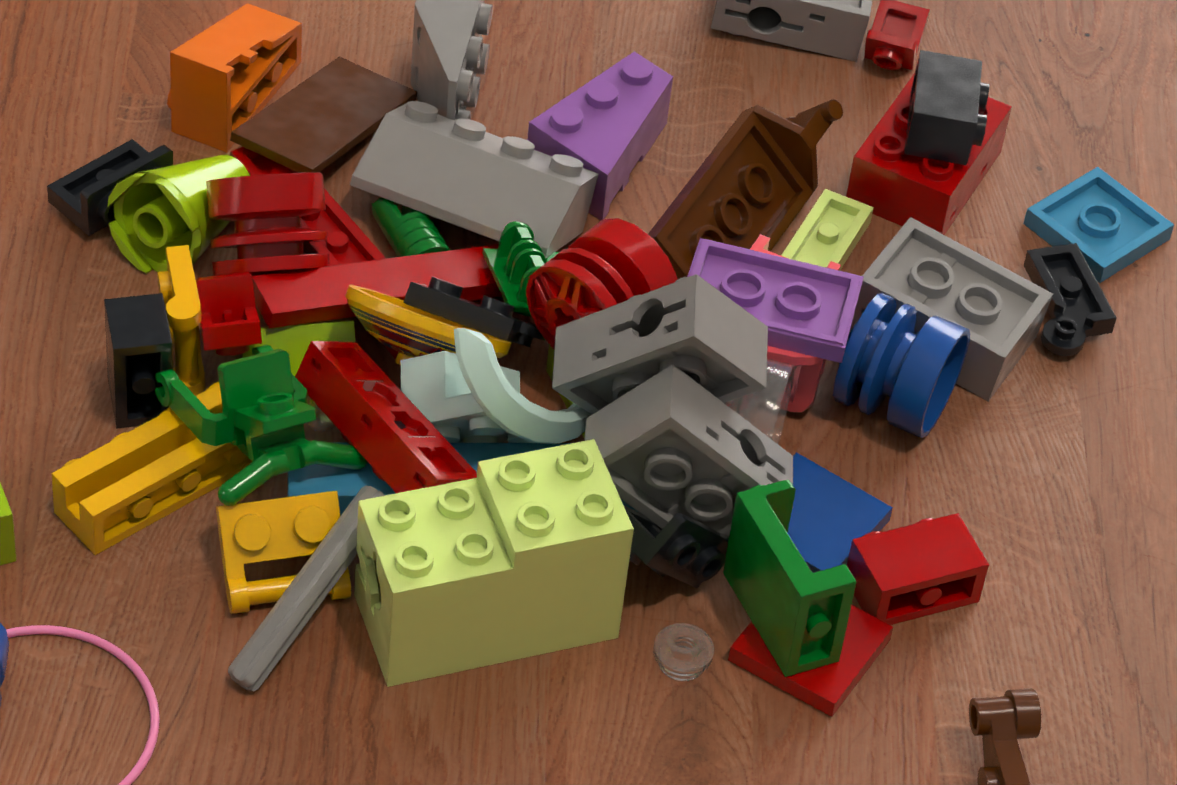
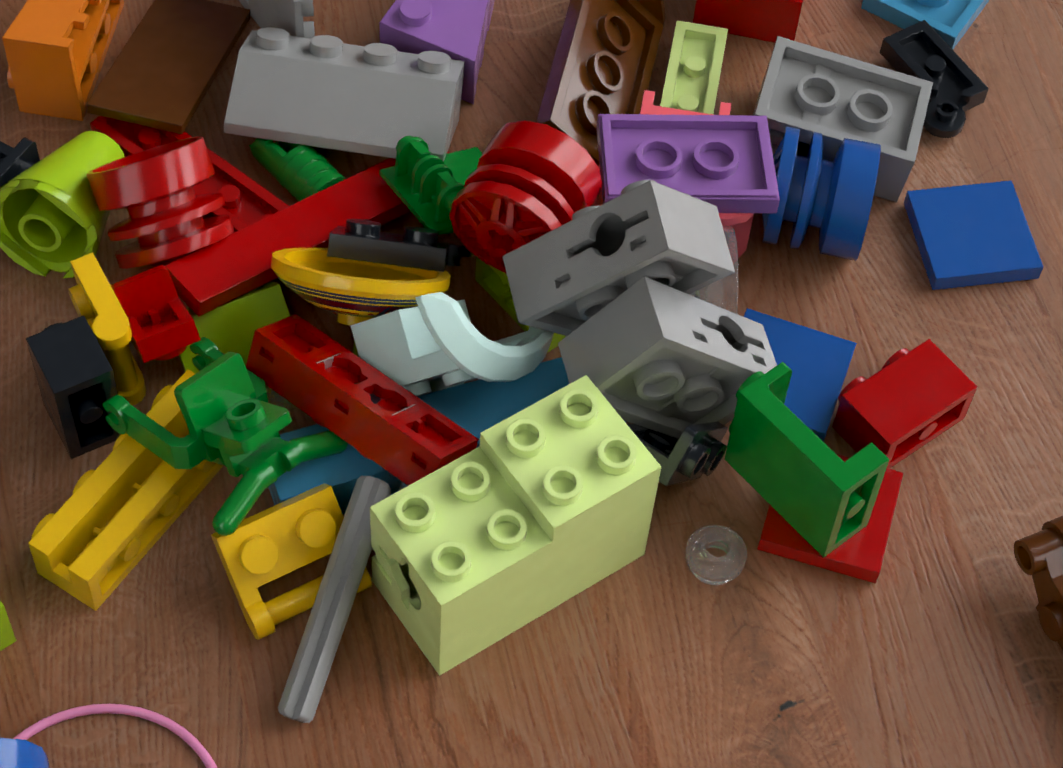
camera: 15 degrees left, 10 degrees up
none -> blue tile [904,180,1043,290]

